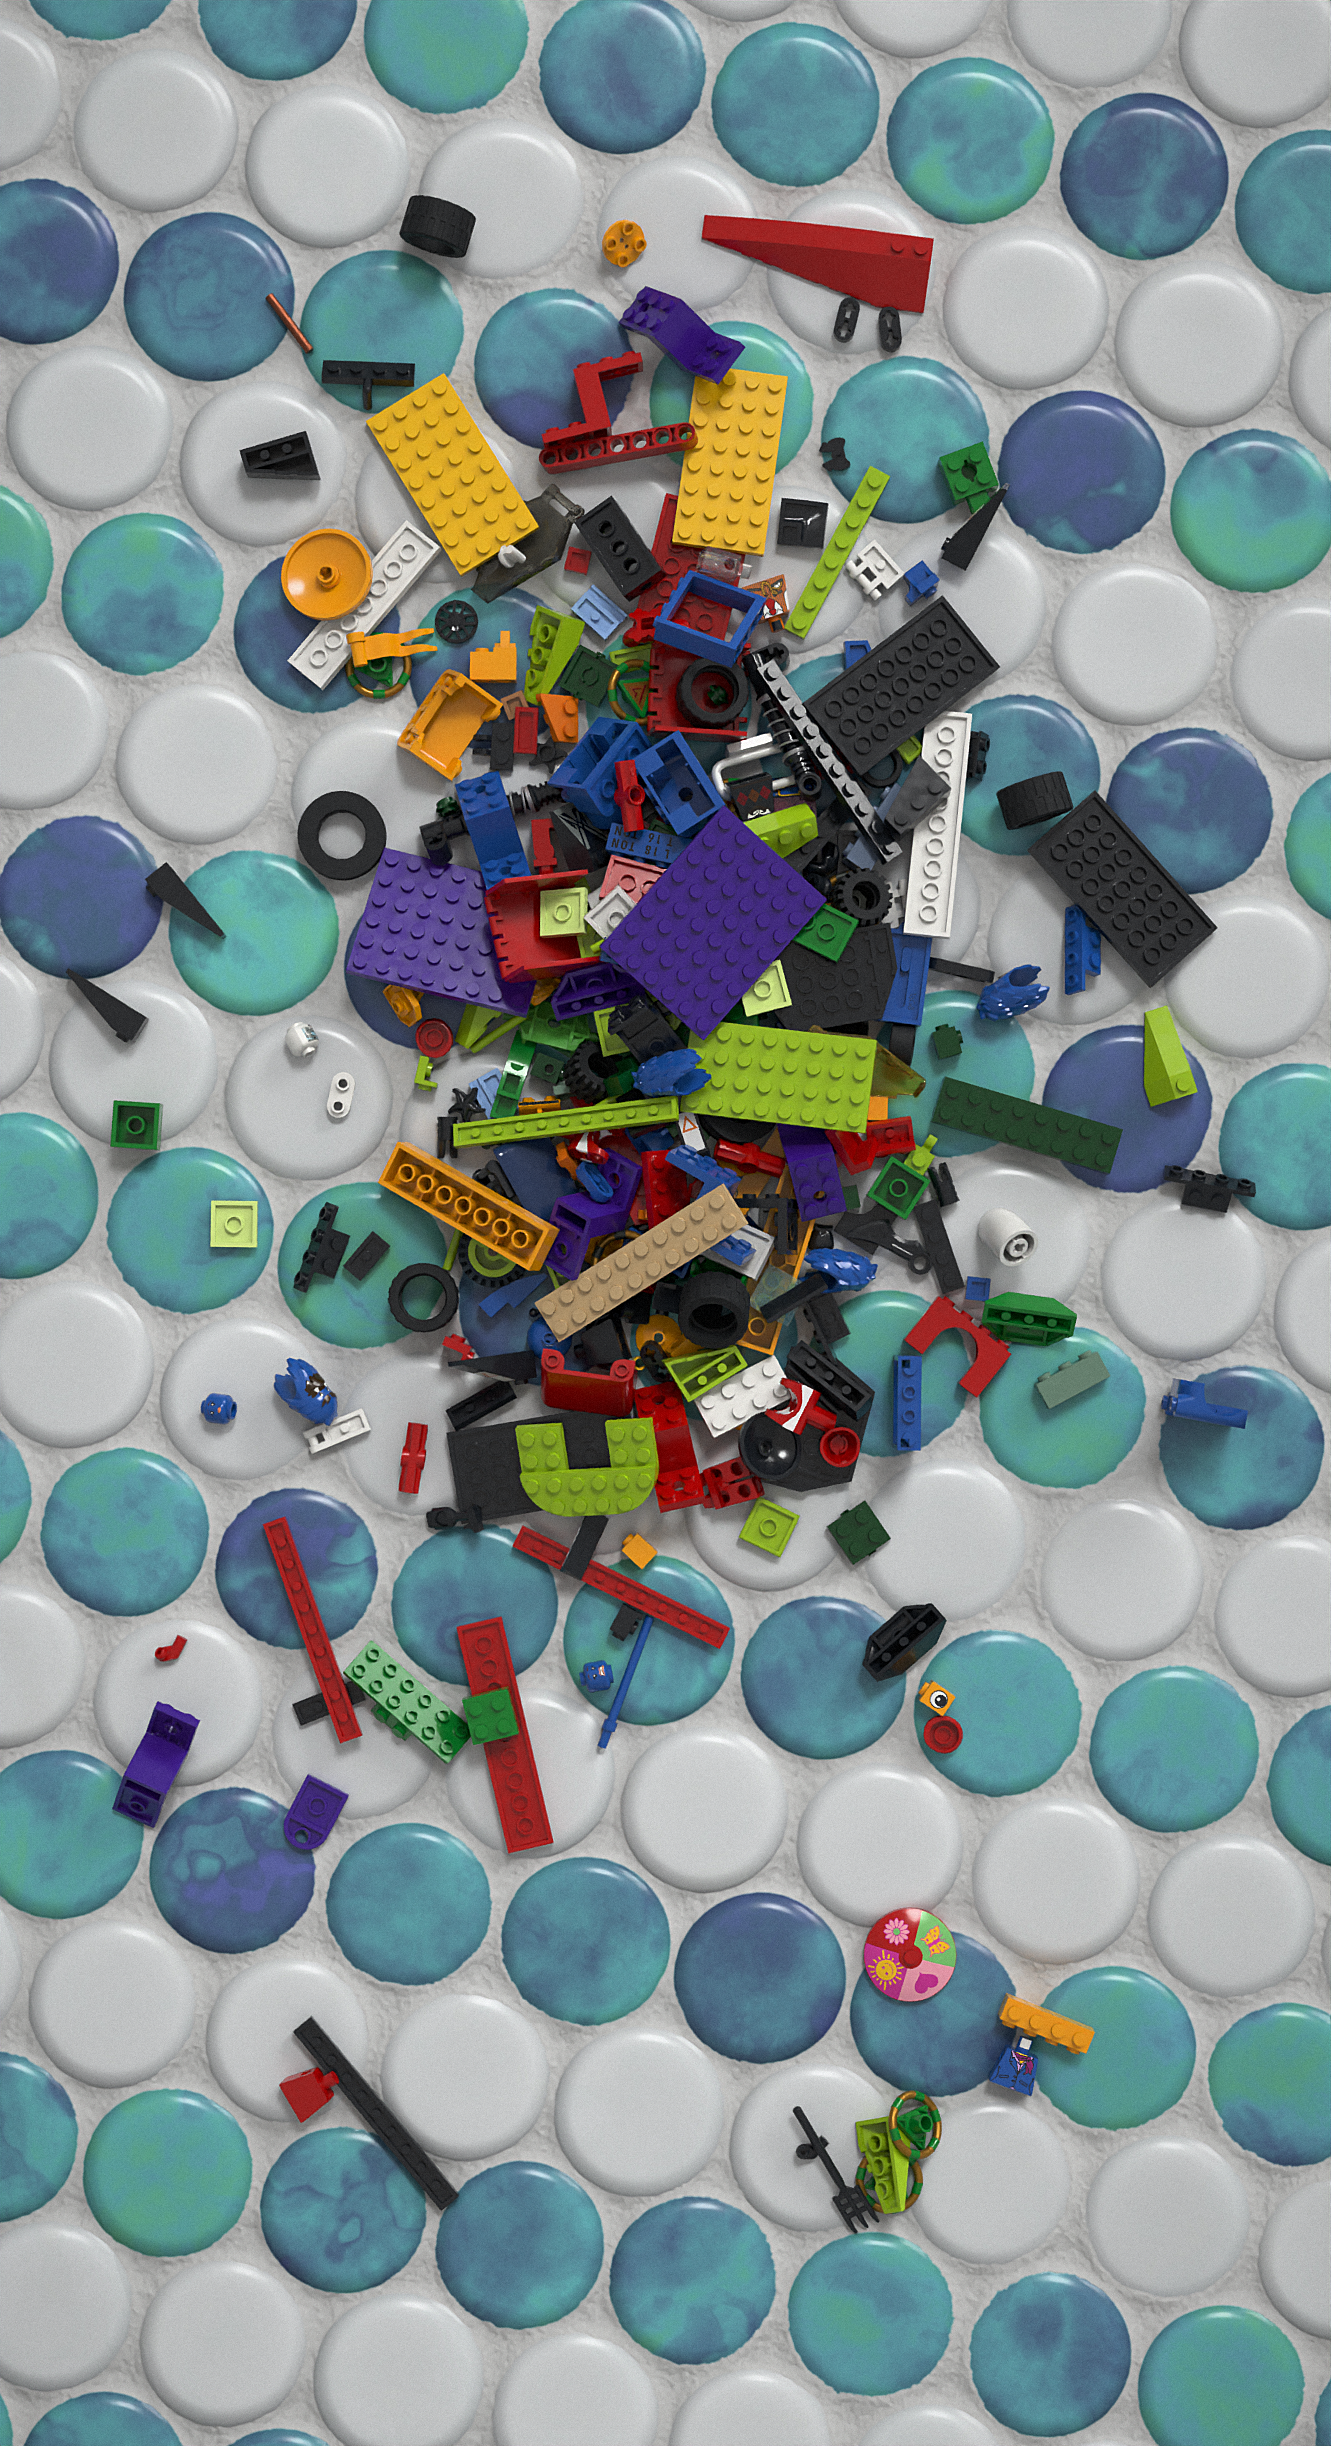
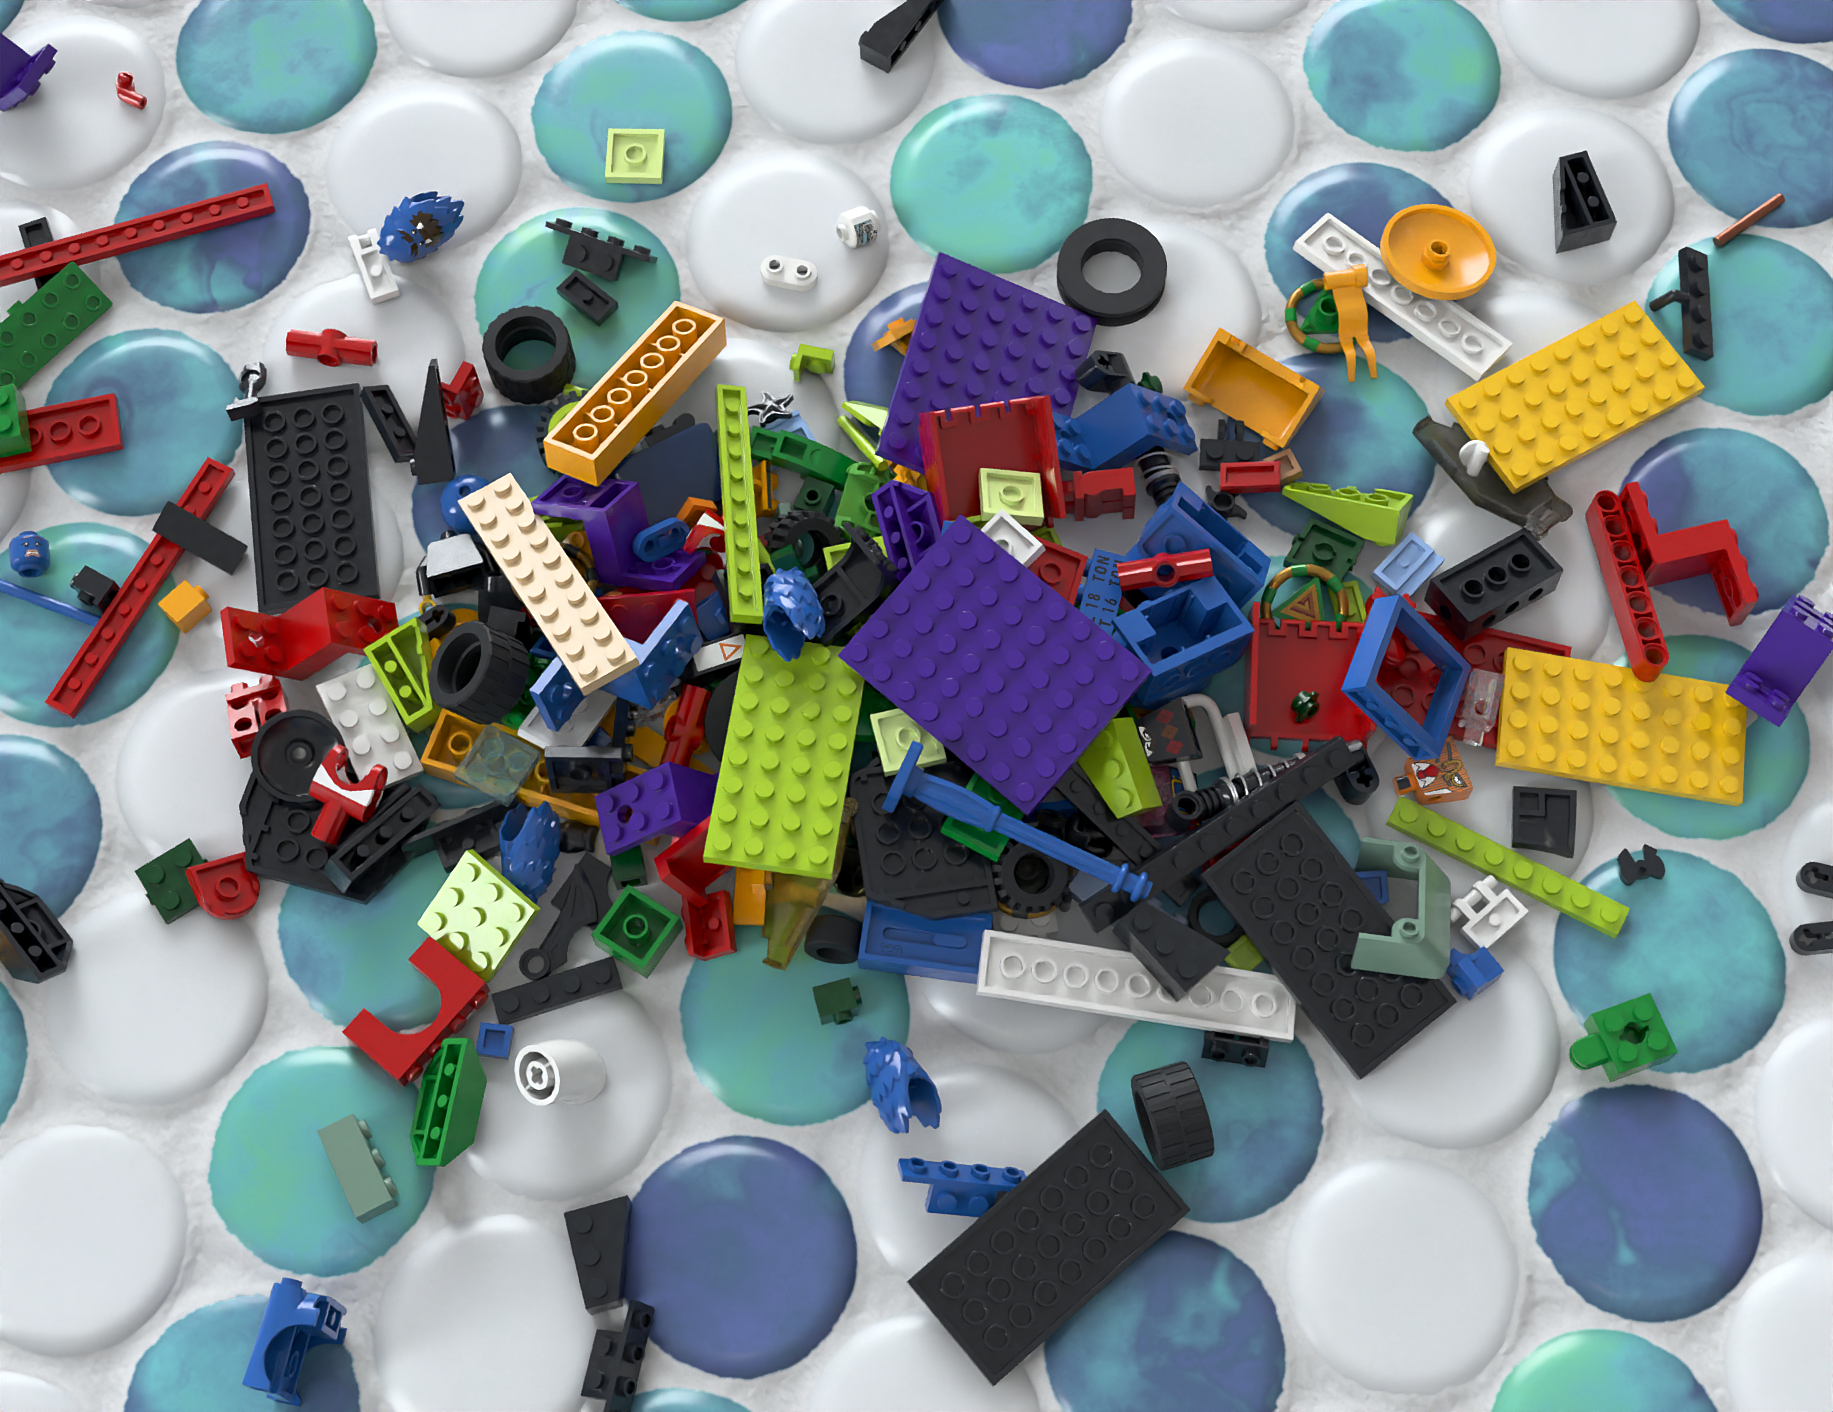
camera: 95 degrees right, 20 degrees down
green brick [110,1100,163,1151] -> none
black slope [145,862,226,939] -> none
blue head [201,1393,237,1425] -> none
red piece [415,1018,453,1058] -> none
black wheel [435,600,478,644] -> none
black hinge [437,1117,458,1158] -> none
light orange hinge [470,631,517,683] -> none
blue slope [478,1273,548,1318] -> none
lime plate [515,1417,659,1517] -> none
orange wing [536,693,578,744] -> none
red windscreen [541,1348,638,1417] -> none
black slope [549,803,610,873] -> none
red plate [564,546,592,575] -> none
black tyre [675,658,749,729] -> none
lime plate [738,1497,800,1557] -> none
black slope [760,1273,828,1324] -> none
red helmet [820,1427,860,1467] -> none
blue window [892,1355,922,1451] -> none
lime plate [904,1134,938,1176] -> none
black hinge [927,1162,960,1208] -> none
black beam [929,957,995,984] -> none
dark green brick [930,1076,1123,1174] -> none
black slope [941,483,1010,571] -> none
lime wedge [1143,1005,1198,1107] -> none
none -> red tile [185,852,260,920]
none -> plate [417,849,540,983]
none -> black wedge [564,1195,632,1315]
none -> blue piece [881,740,1153,902]
none -> sand green windscreen [1351,837,1451,979]

